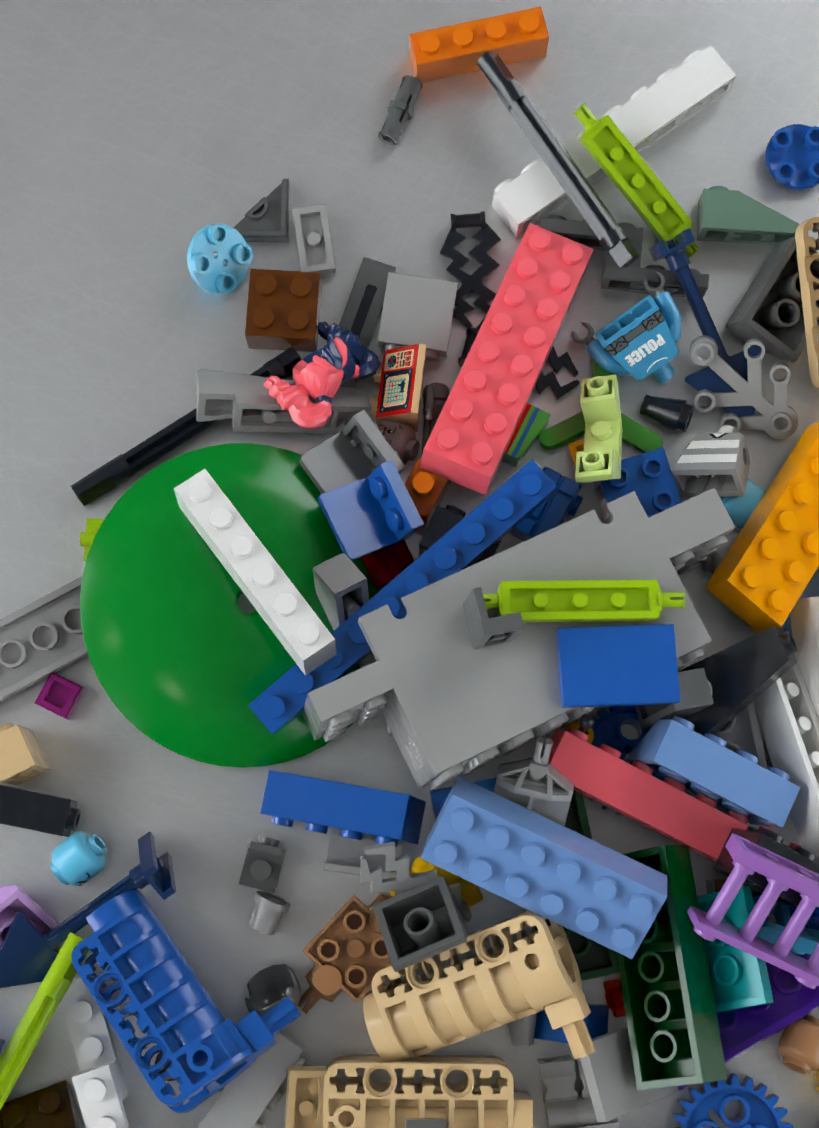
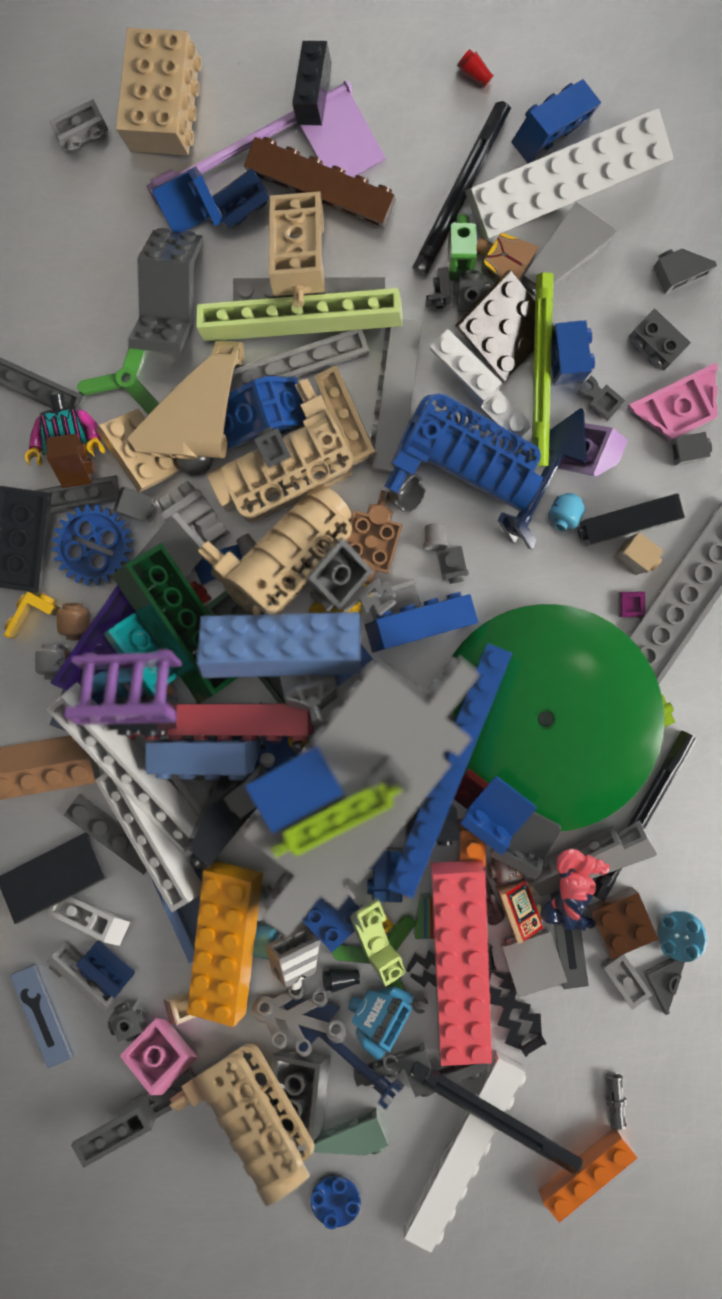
camera: 155 degrees right, 10 degrees up
white brick [174,469,337,676] -> none
light grey slope [312,552,369,630] -> none
lime plate [573,103,700,258] -> none

